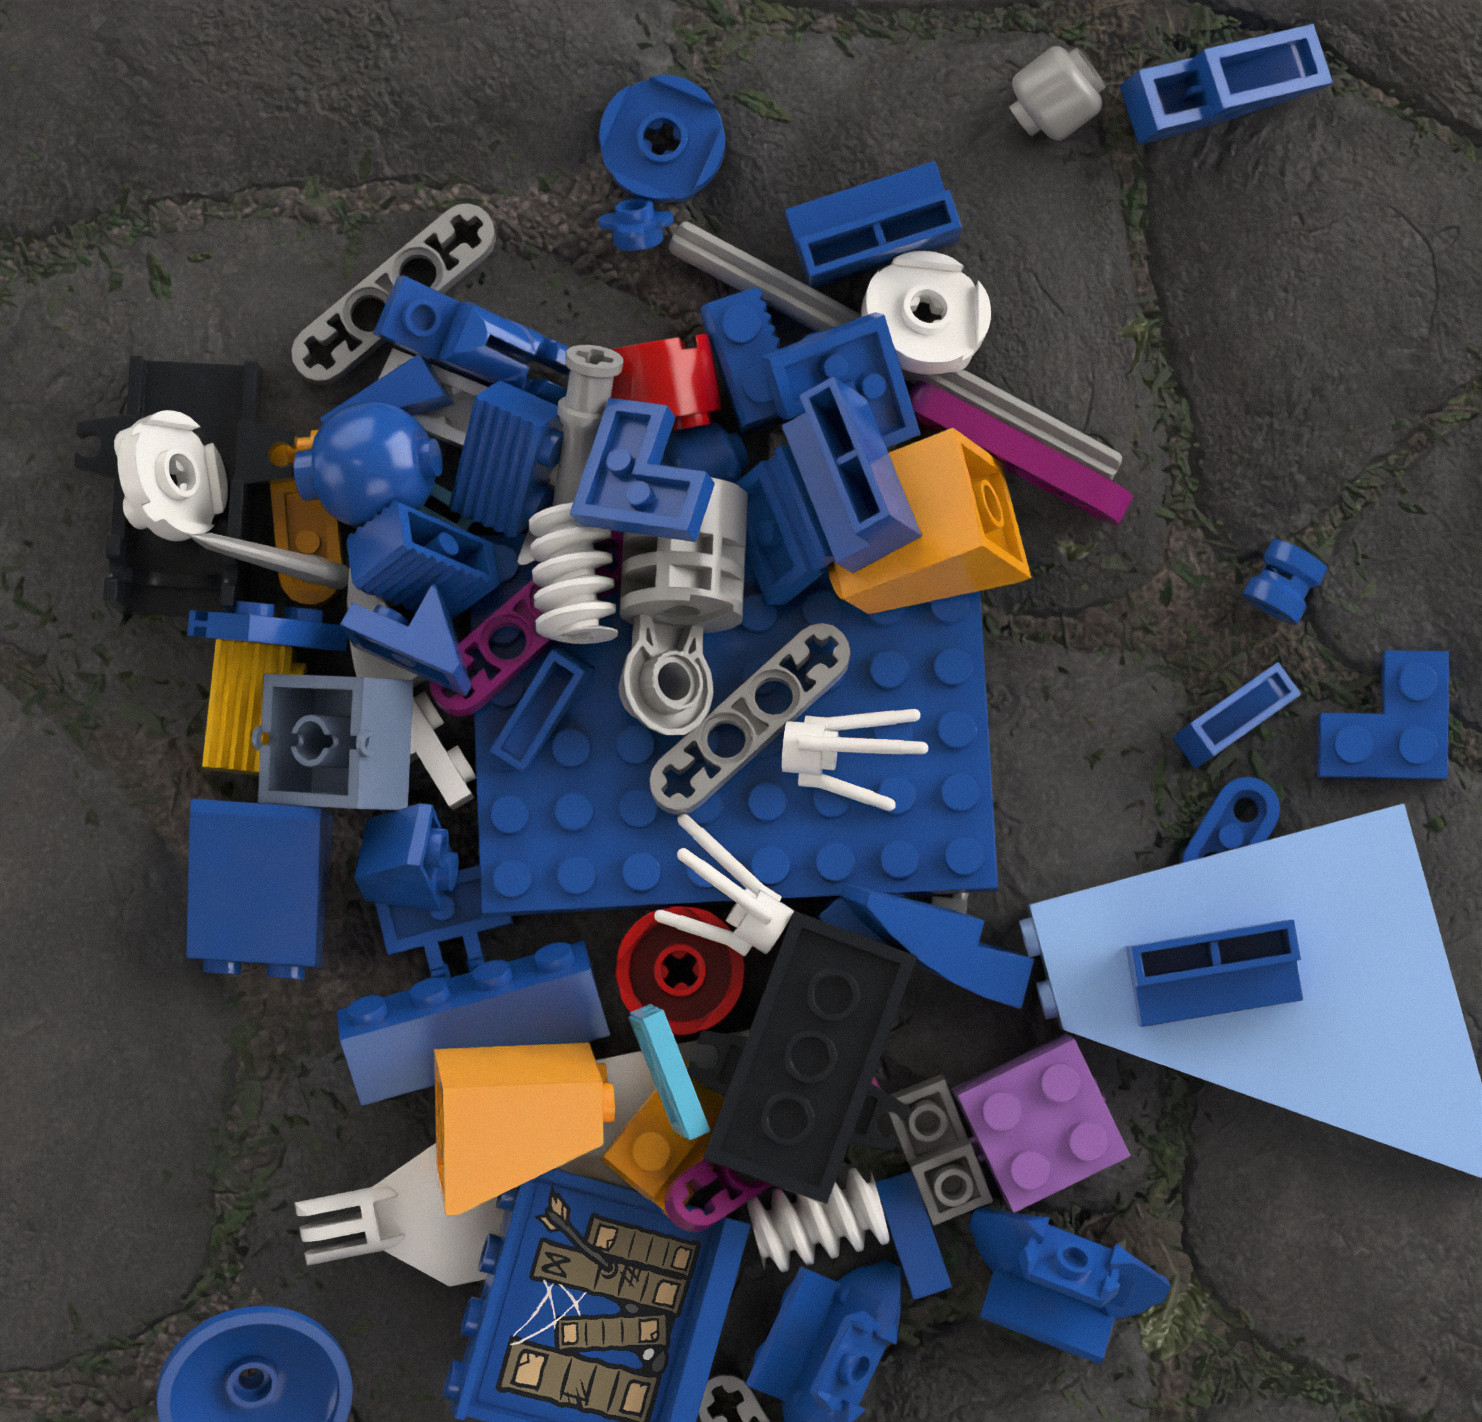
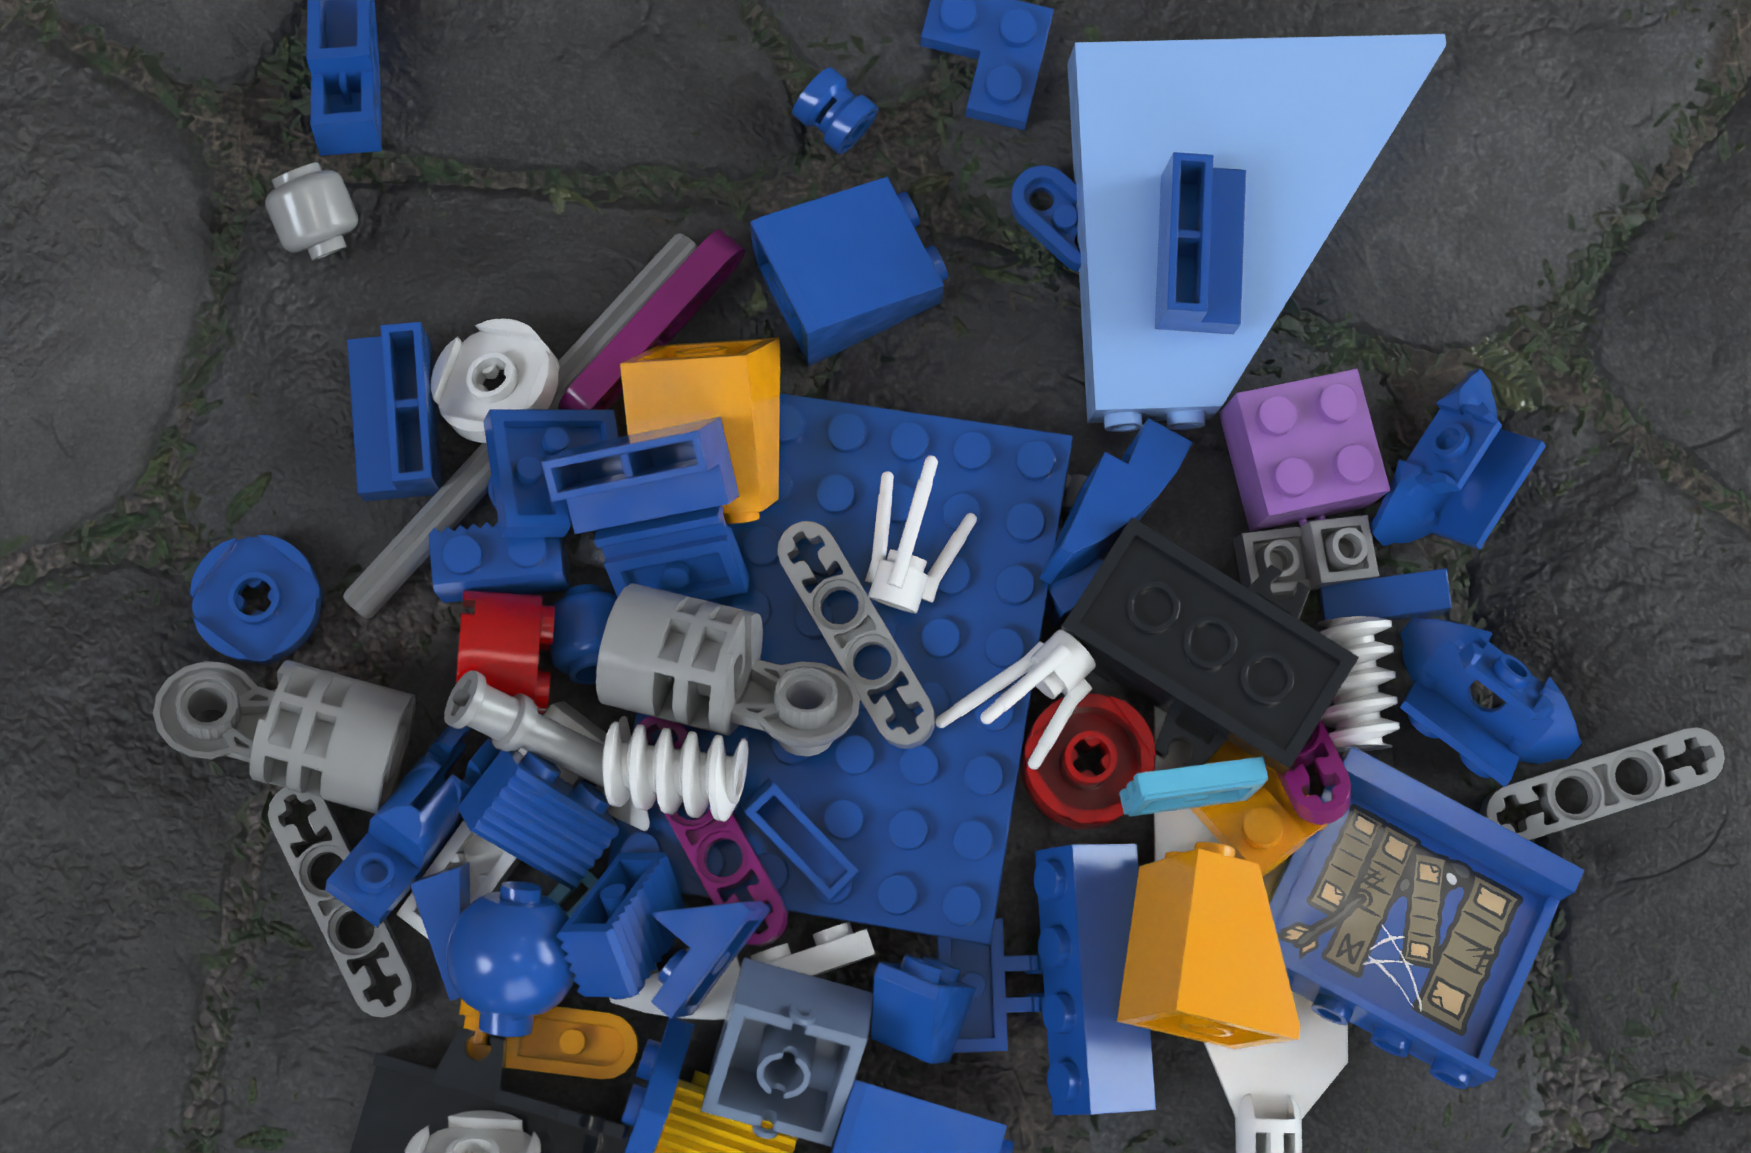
camera: 85 degrees left, 5 degrees down
light grey bar [187,533,349,590] -> none
blue plate [569,398,715,542] -> none
blue plate [598,198,674,251] -> none
blue piece [1172,662,1301,769] -> none
none -> light grey cylinder [153,660,416,813]
none -> blue slope [750,177,948,367]

